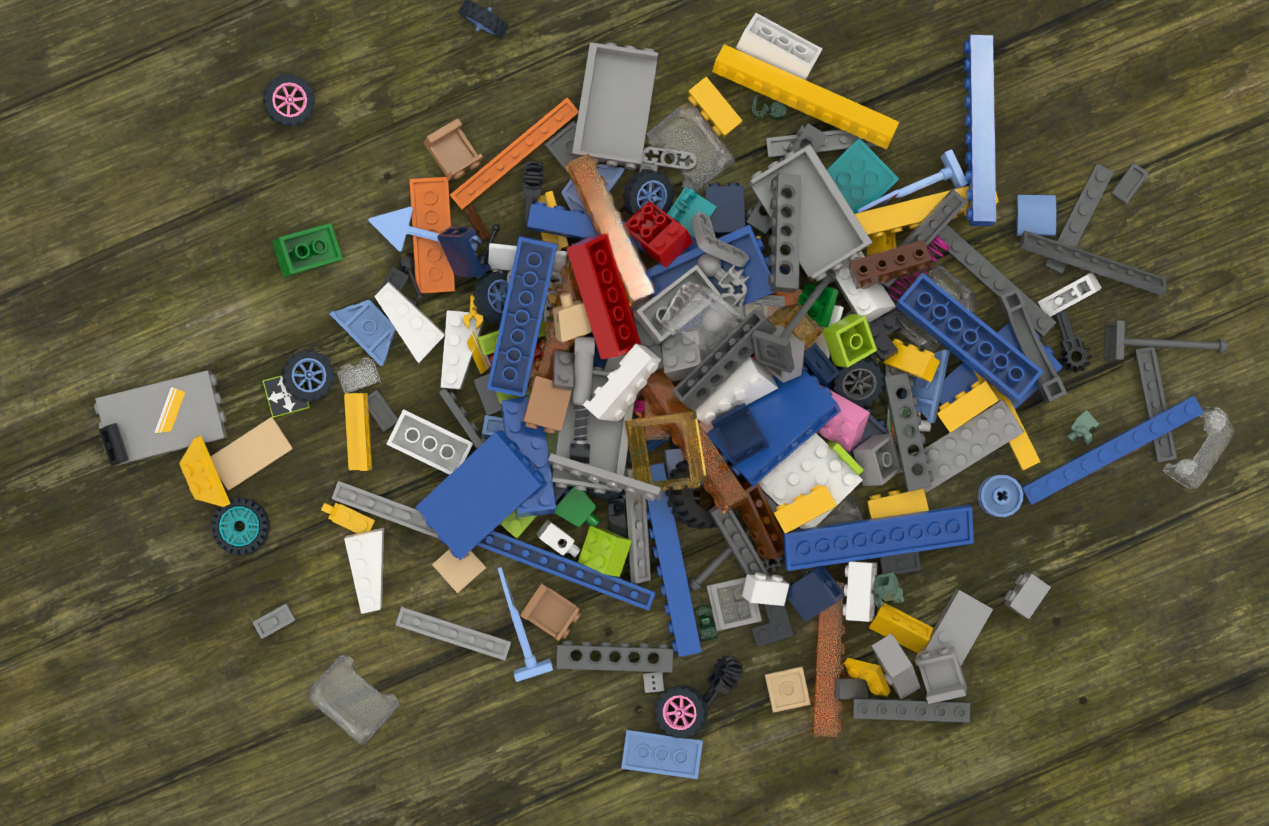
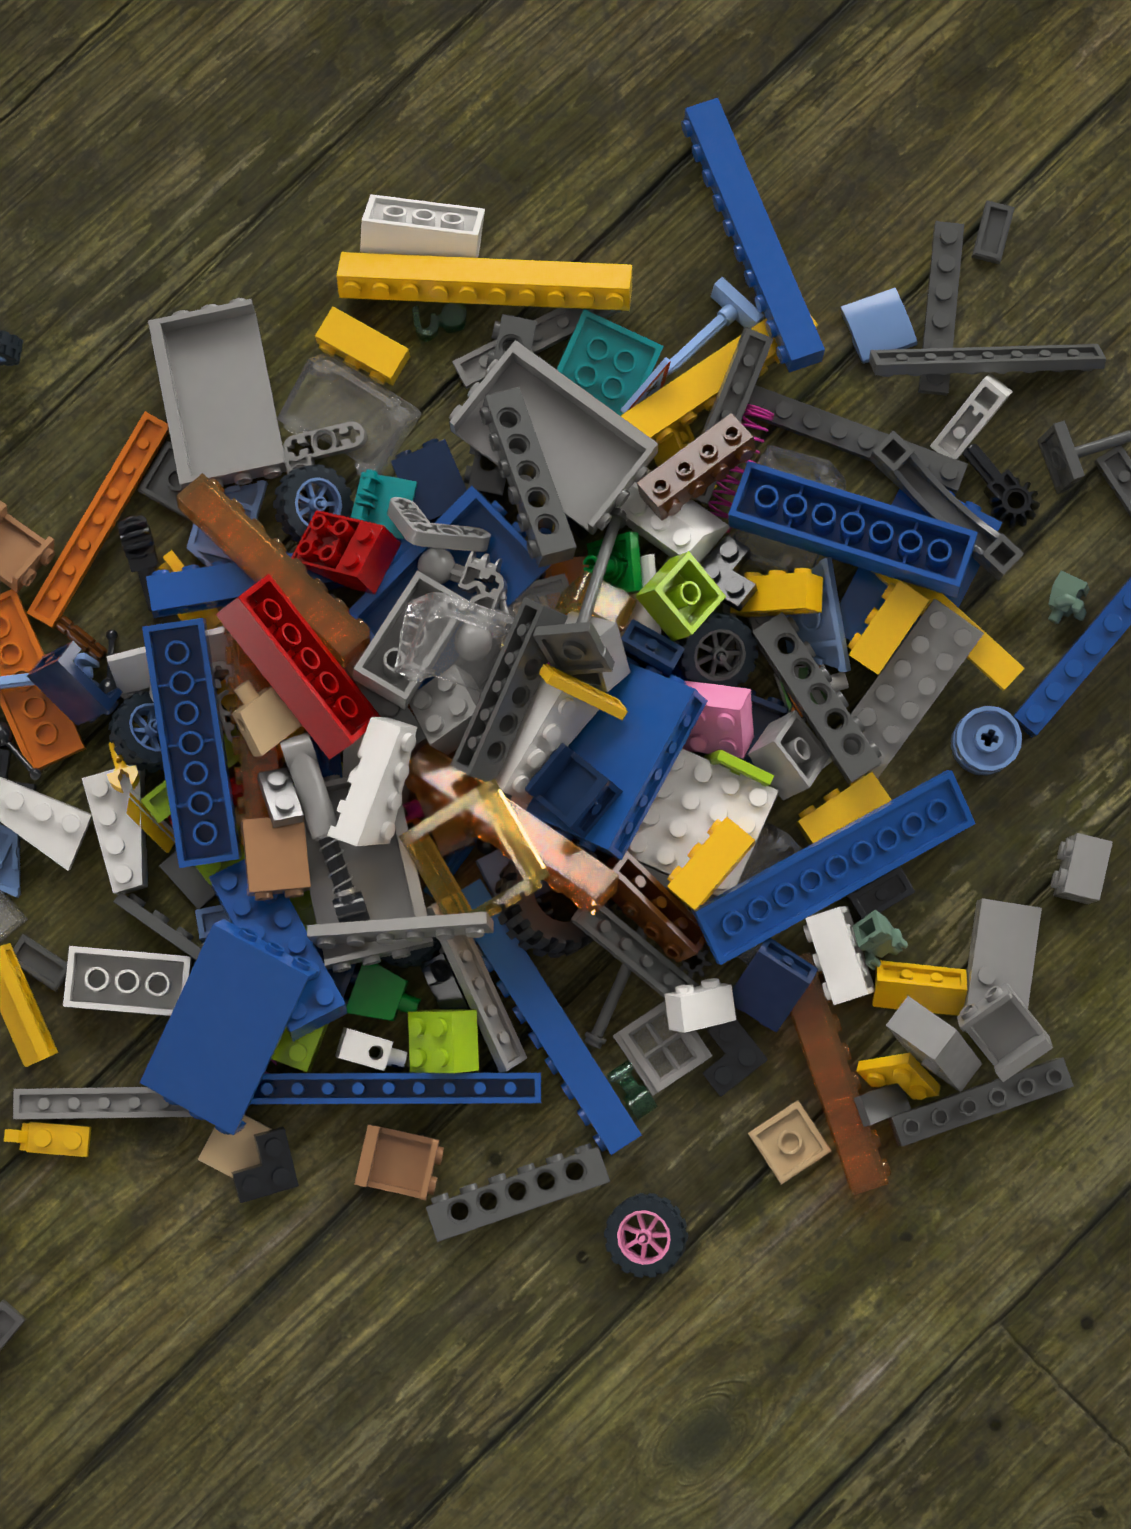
camera: 15 degrees left, 5 degrees down
clear windscreen [307,654,400,745] -> none
white wedge [344,528,384,614] -> none
light grey plate [396,607,511,660] -> none
light blue piece [498,567,553,682] -> none
medium blue plate [621,730,703,779] -> none
light grey tile [643,672,664,693] -> none
black gear [703,656,744,710] -> none
none -> black plate [231,1126,299,1203]
none -> yellow tile [539,663,628,720]

